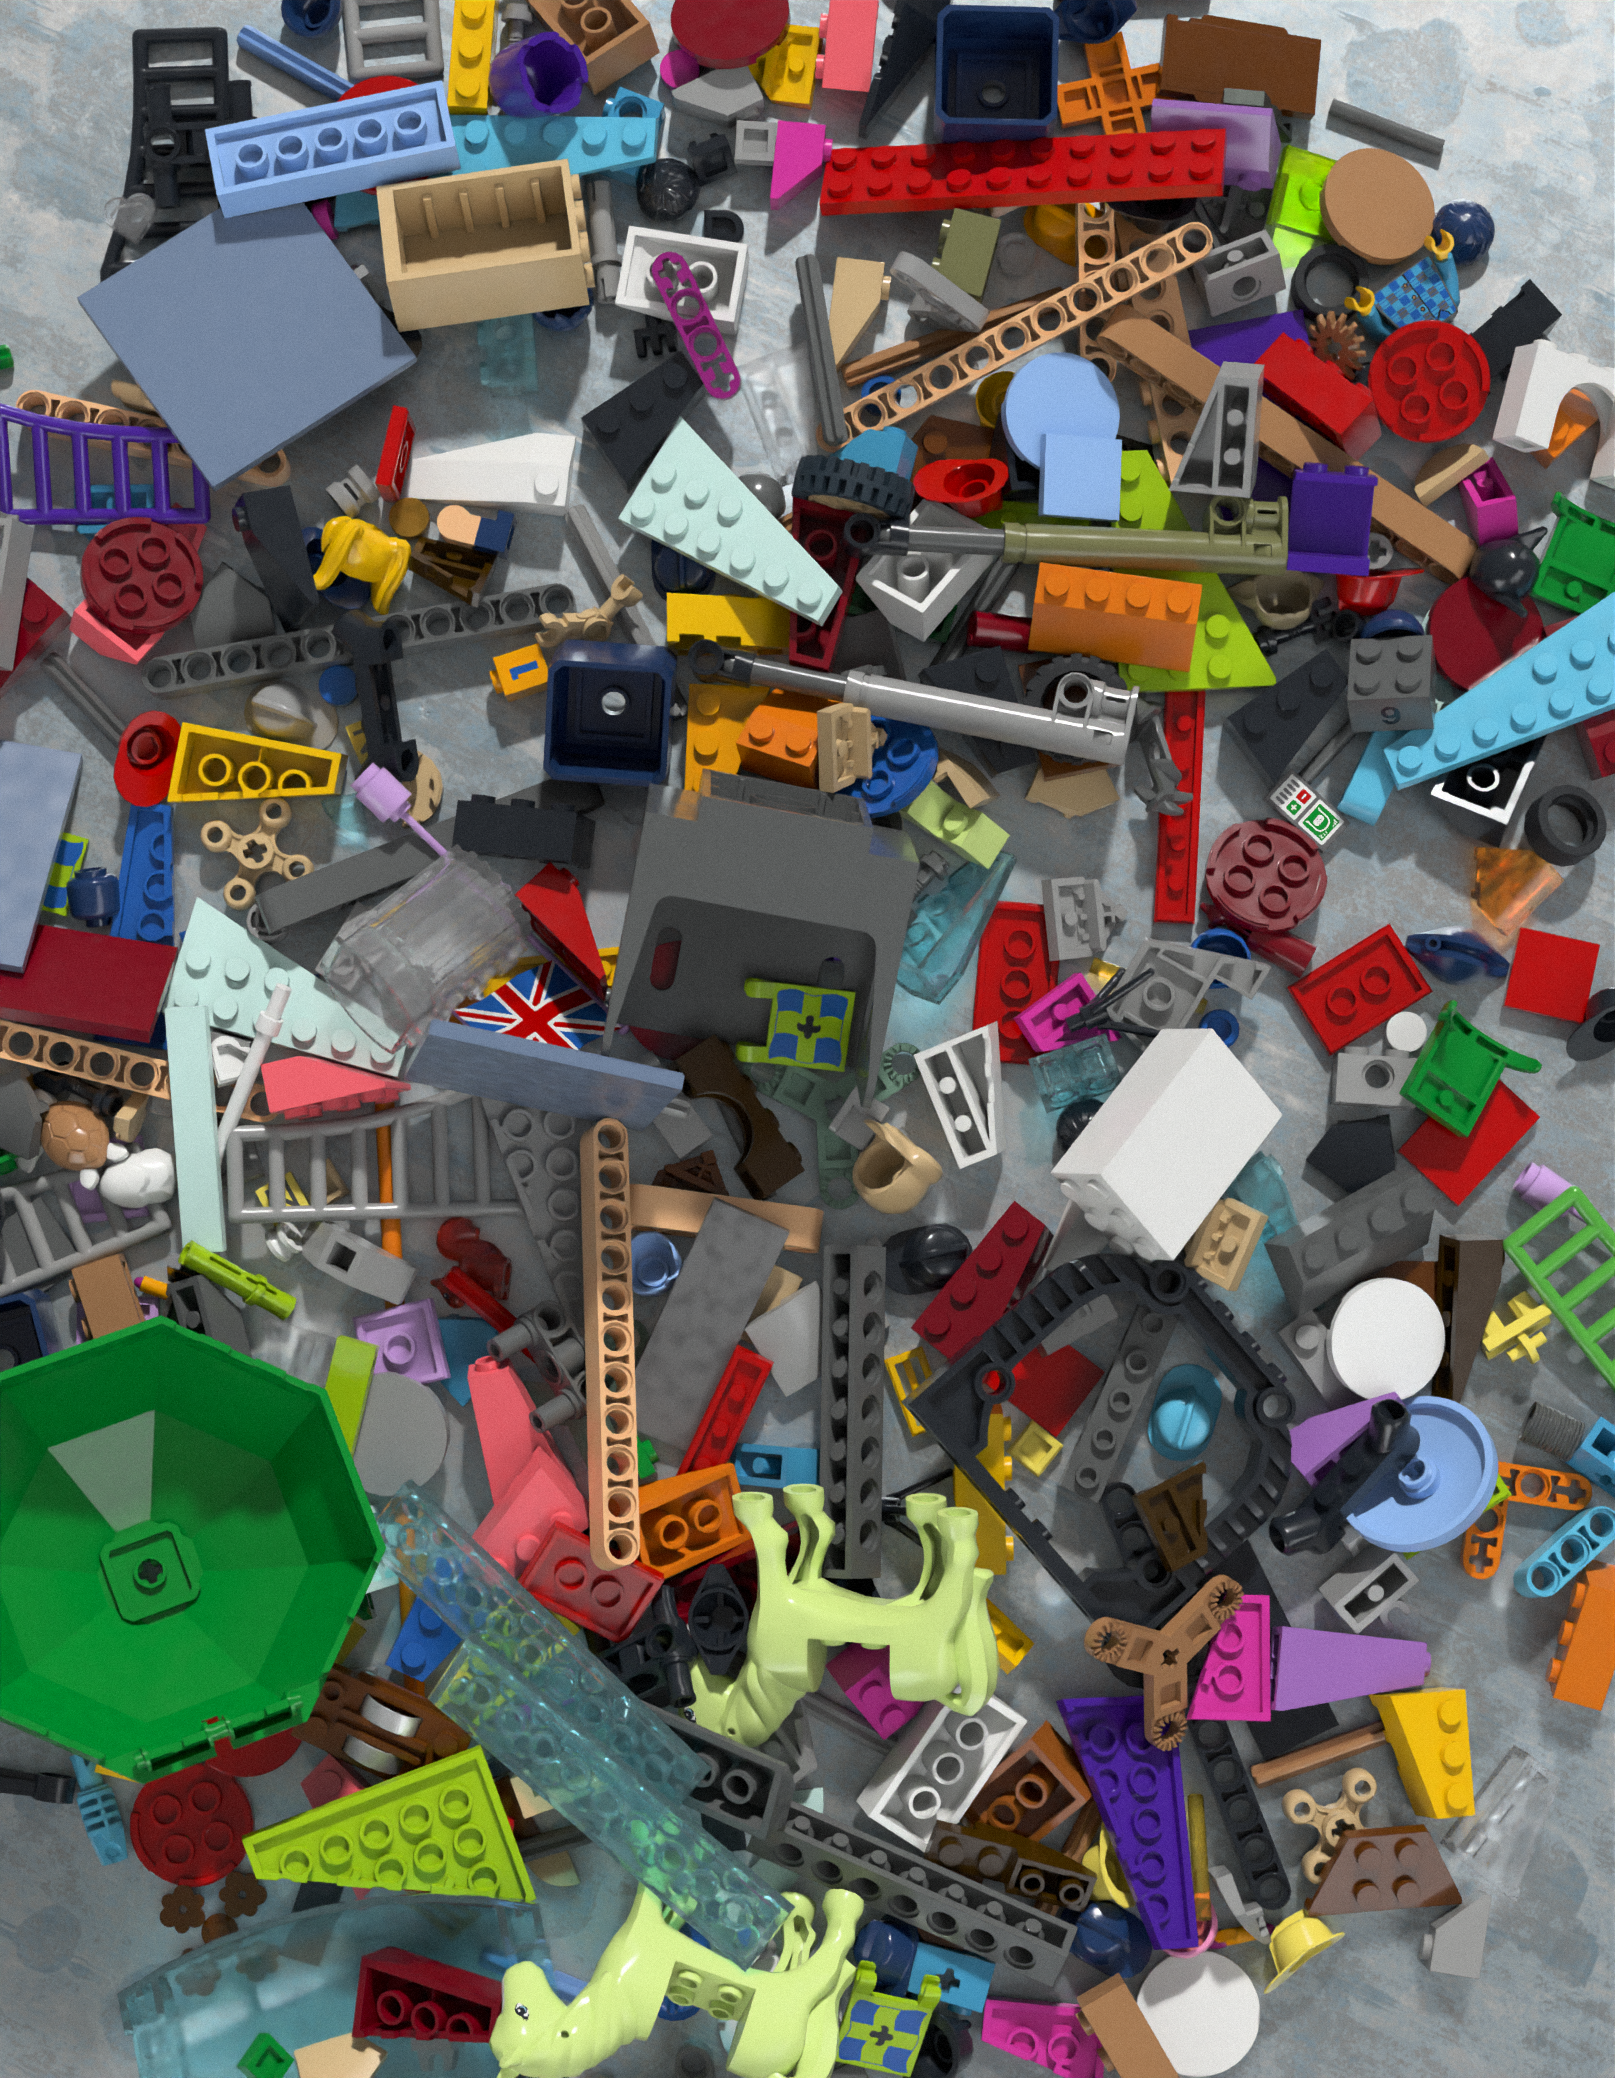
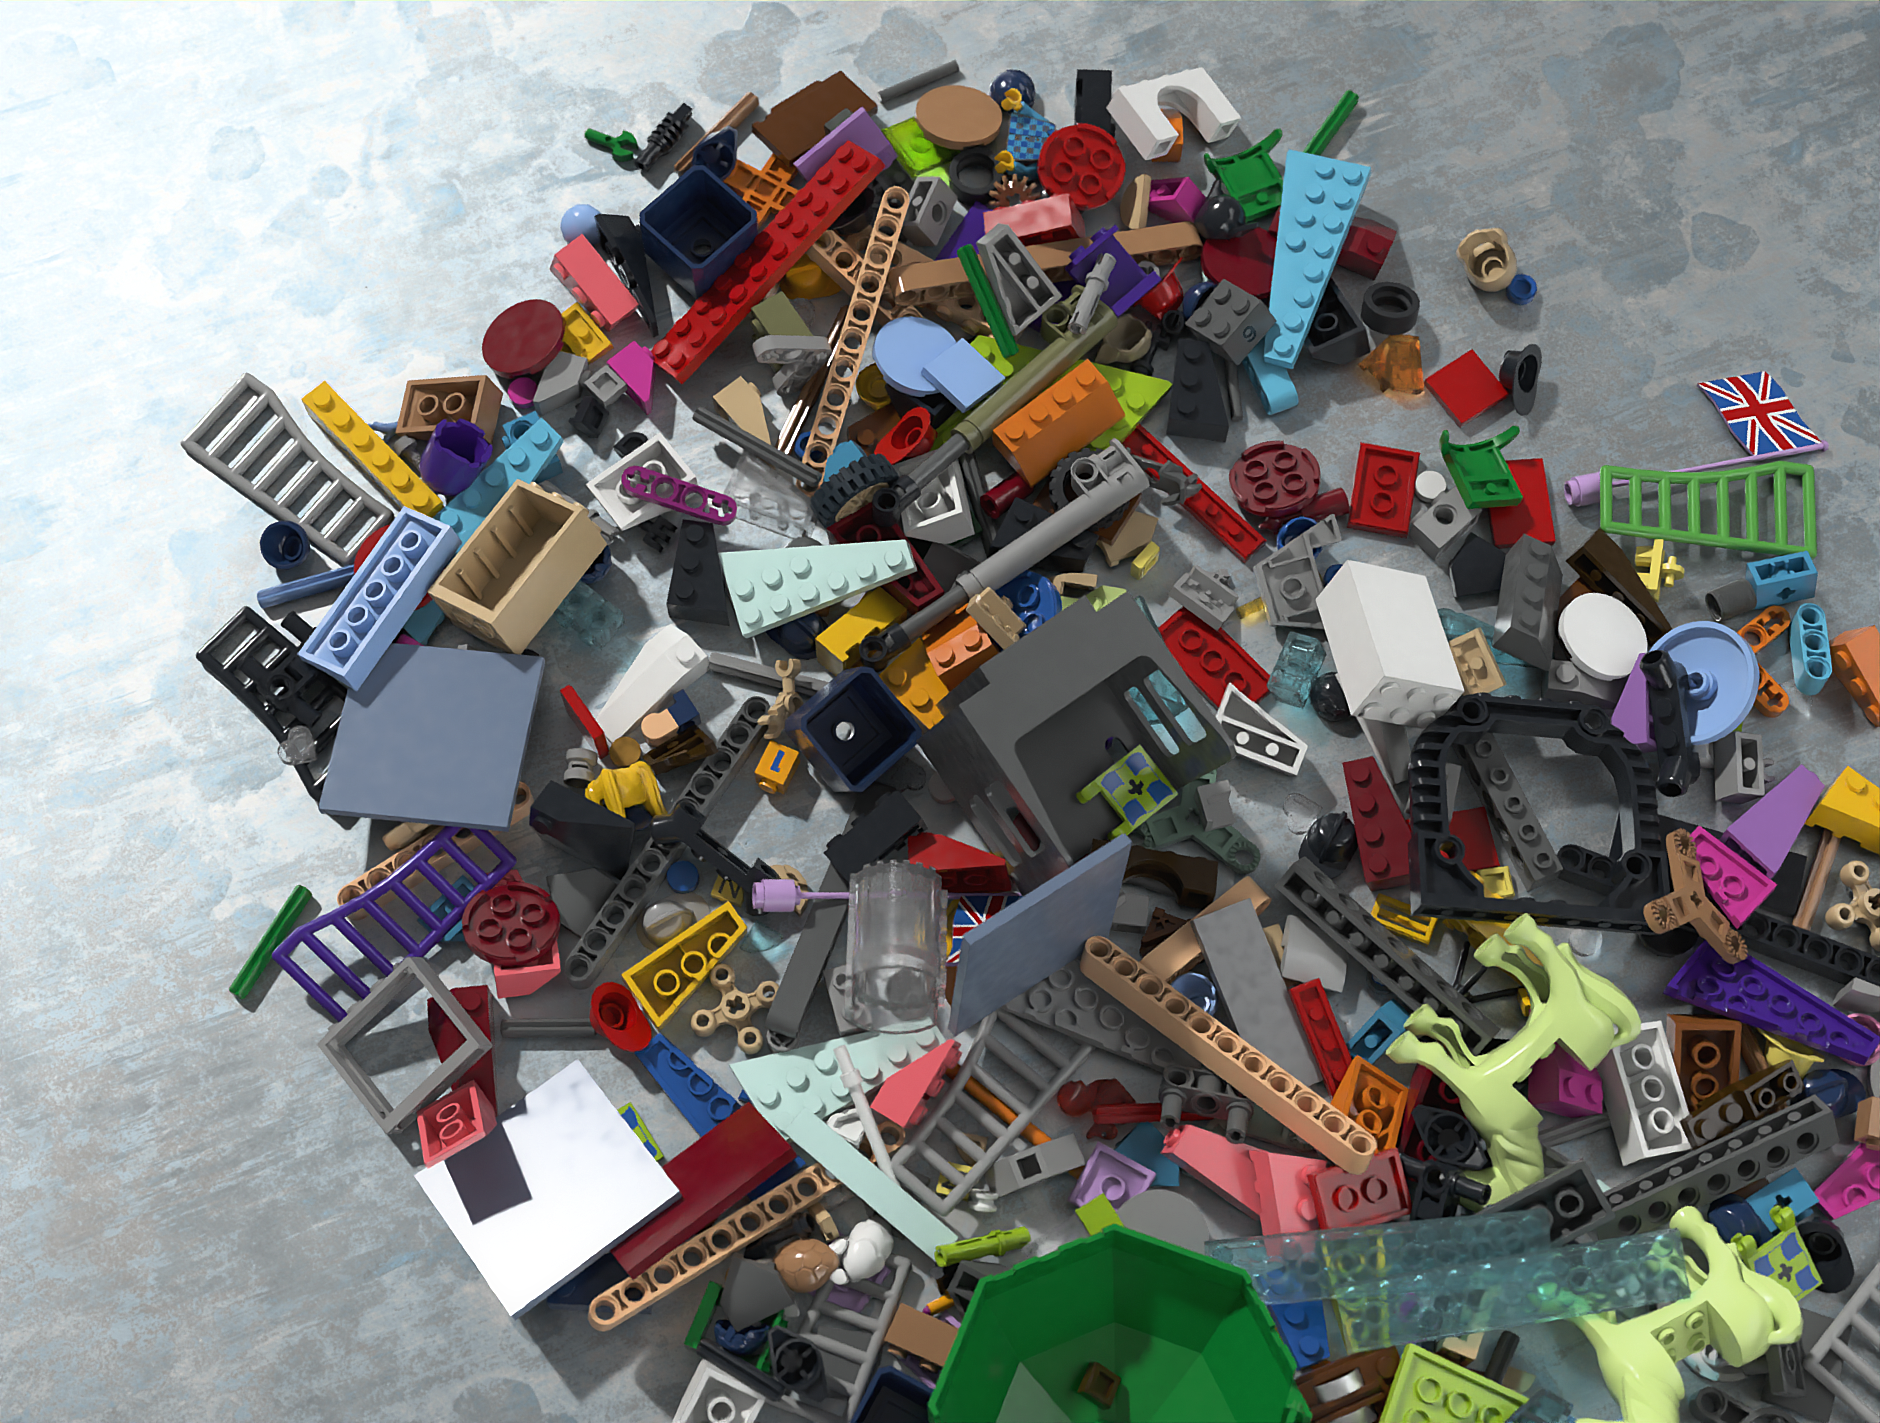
camera: 50 degrees left, 15 degrees down
dark blue head [66,867,120,928] -> none
black hair [636,158,700,223] -> none
tan piece [853,1119,943,1214] -> none
dark pink wing [1014,972,1122,1052] -> none
black plant [1065,968,1160,1038] -> none
dark brown wing [1131,1460,1208,1572] -> none
medium azure piece [1147,1364,1222,1461] -> none
clear yellow bar [1187,1794,1212,1921] -> none
tile [1262,769,1351,854] -> none
dark blue hat [1404,925,1510,986] -> none
none -> green axle [957,244,1019,358]
none -> light grey pin [1067,253,1116,335]
none -> dark brown tile [1077,1361,1122,1410]
none -> light yellow tile [1130,541,1160,580]

